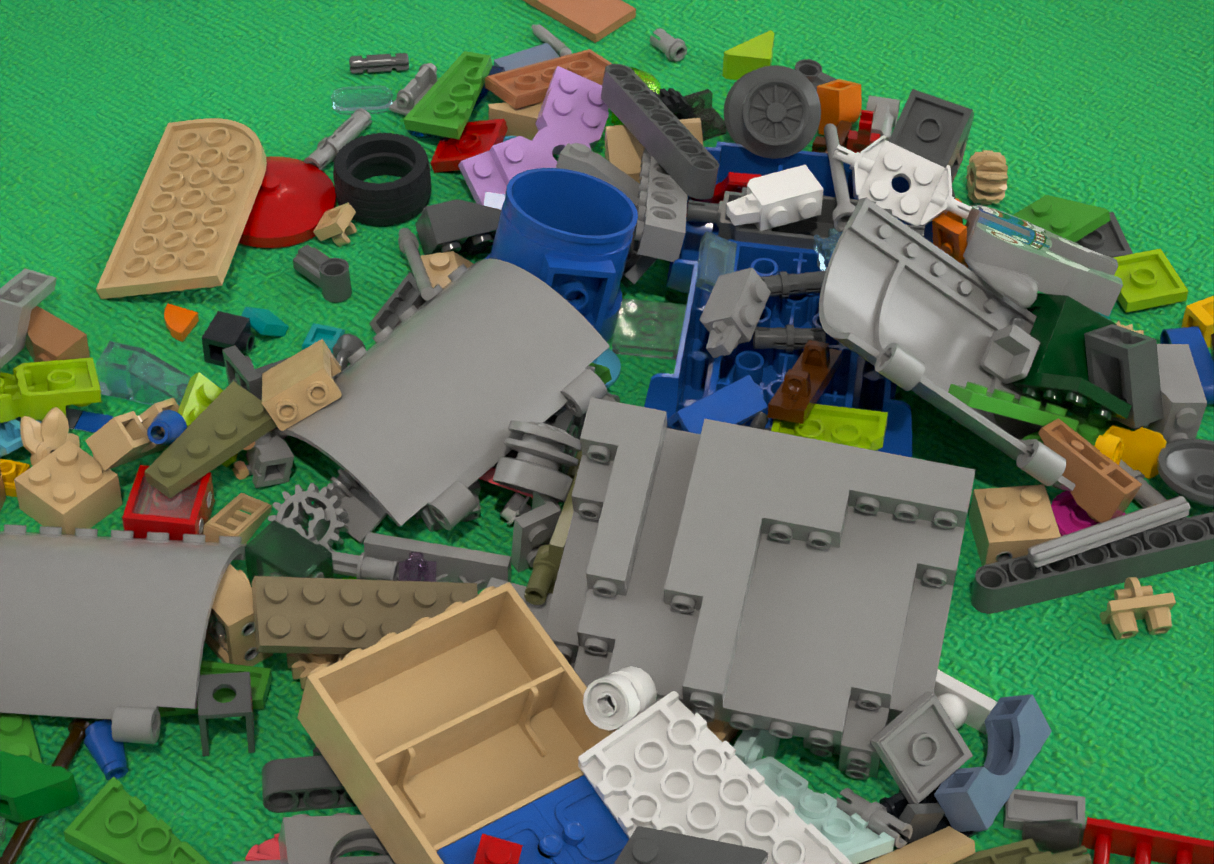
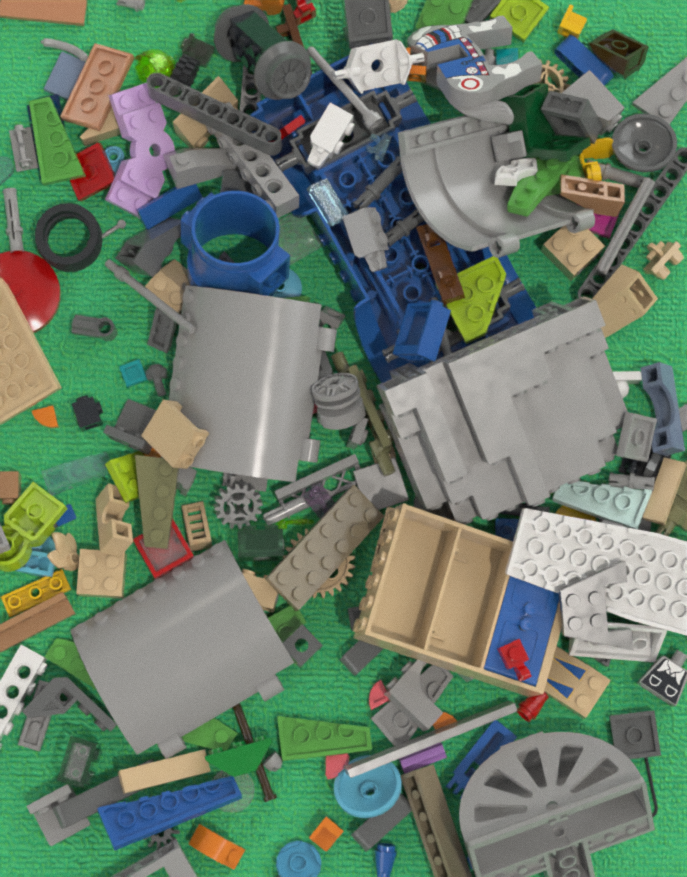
camera: 40 degrees left, 35 degrees up
blue cone [84,719,128,780] -> none
blue cone [147,410,187,446] -> none
teal tile [241,307,289,337] -> none
tan tile [313,202,357,247] -> none
white wheel [583,666,657,731] -> none
none -> light grey hinge [263,752,282,772]
none -> white tile [495,158,538,186]
none -> tan slope [592,264,658,338]

